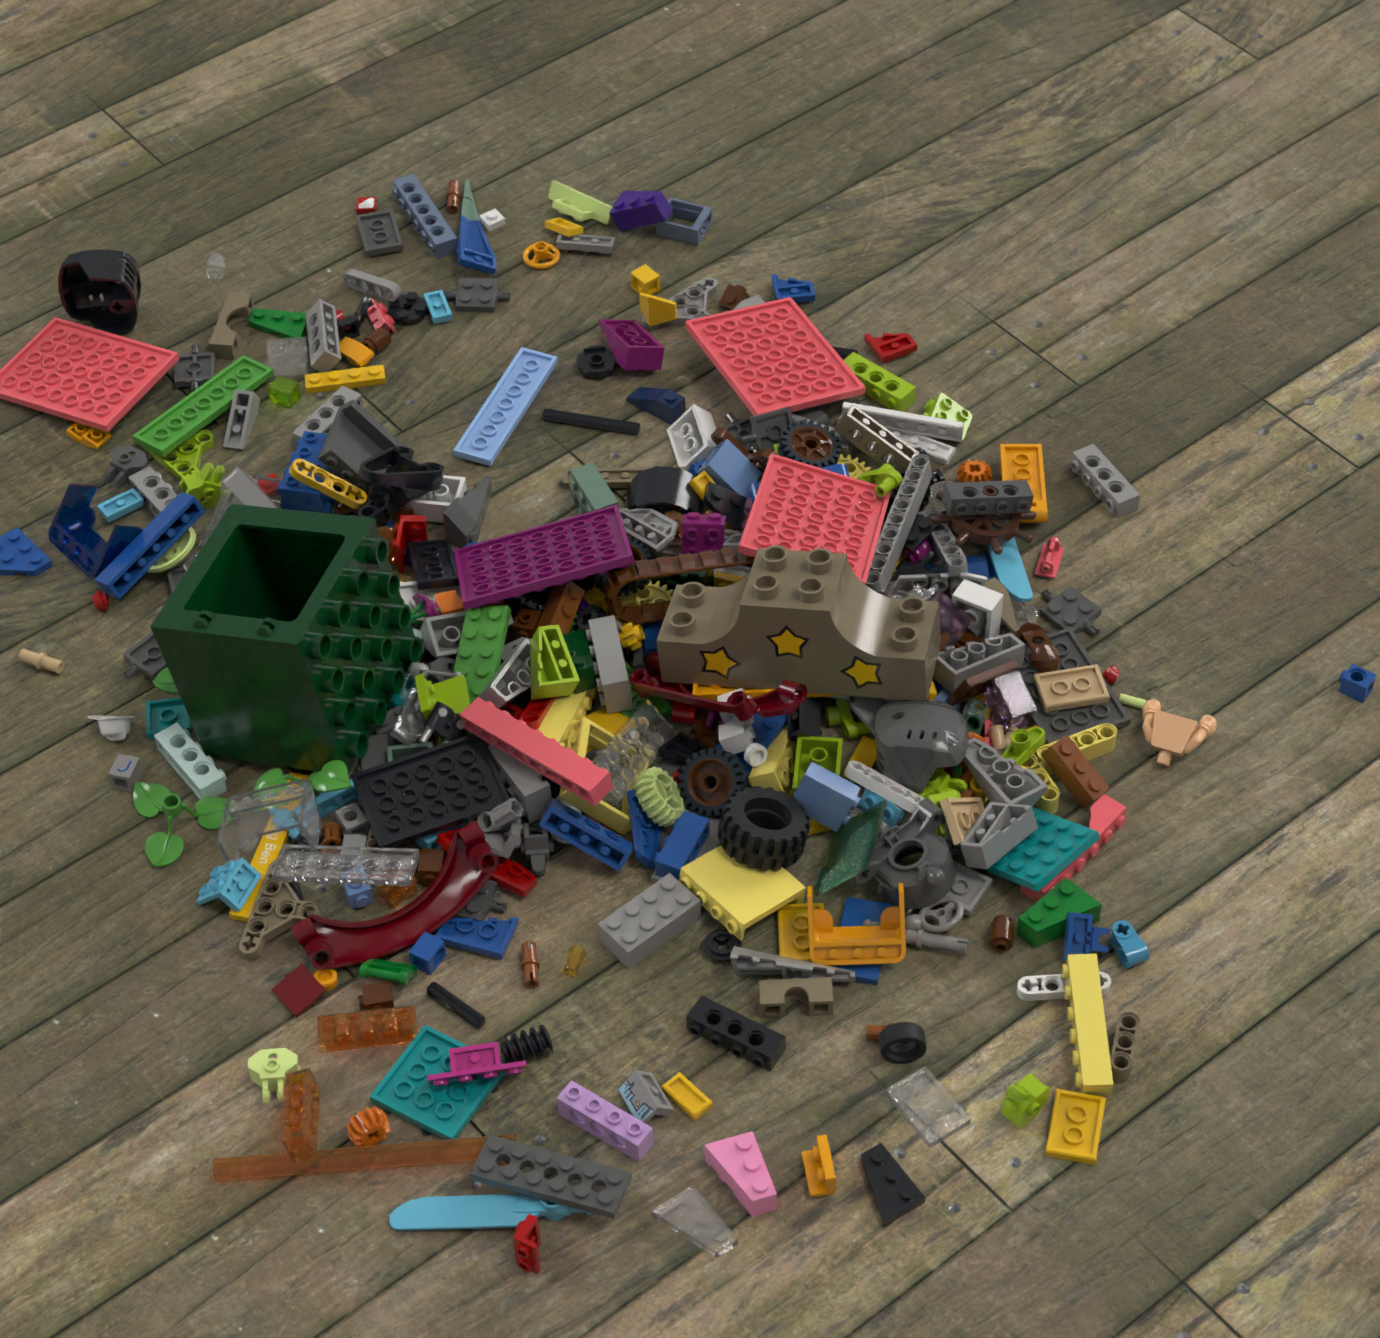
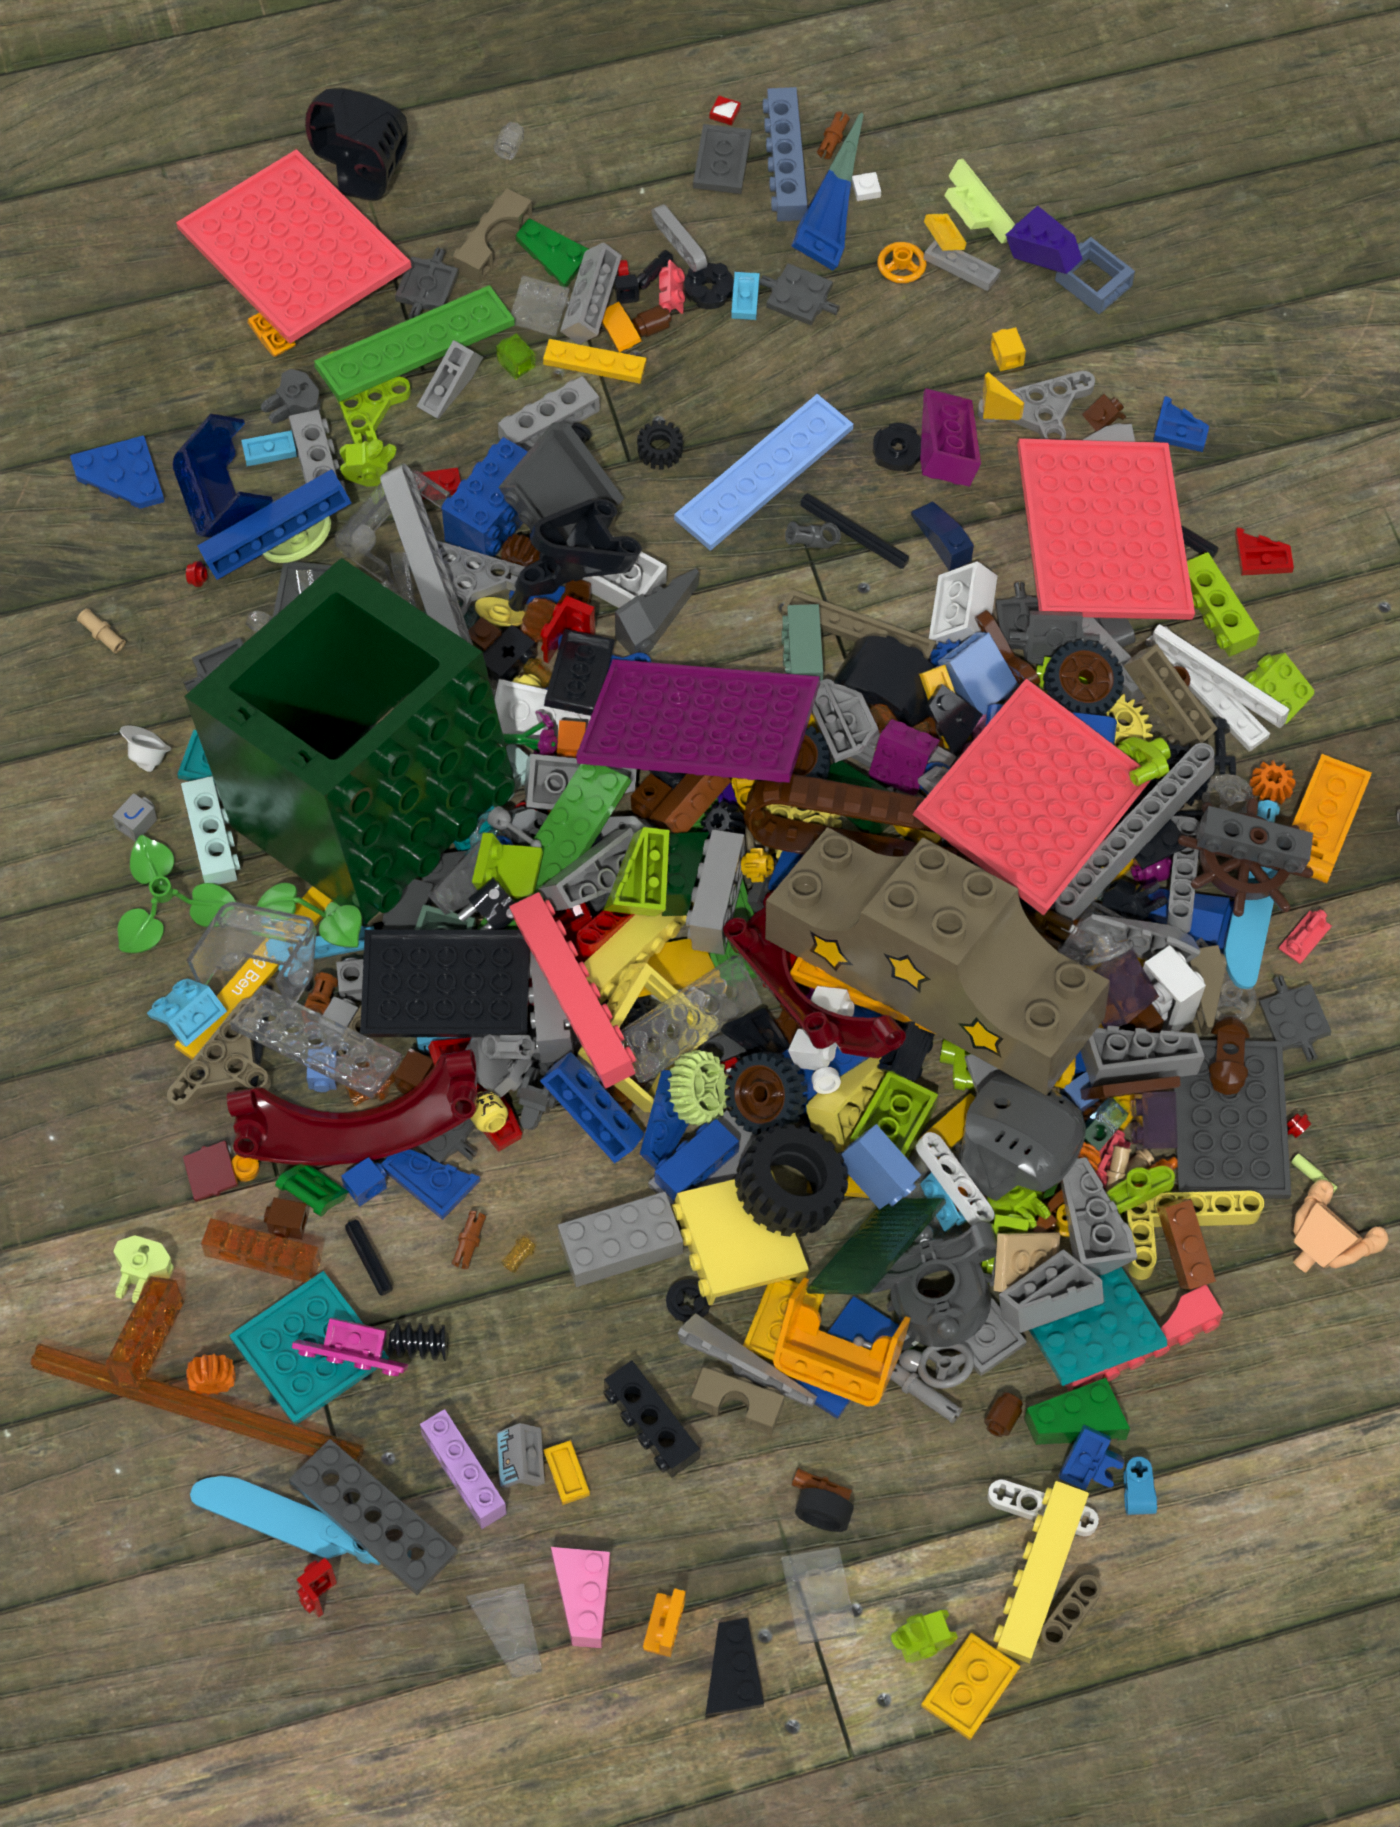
camera: 20 degrees right, 15 degrees up
yellow beam [289,459,367,509] -> none
tan tile [1033,664,1110,712] -> none
none -> light yellow head [470,1091,508,1133]
none -> black tyre [637,420,683,470]
none -> dark grey connector [785,522,841,549]

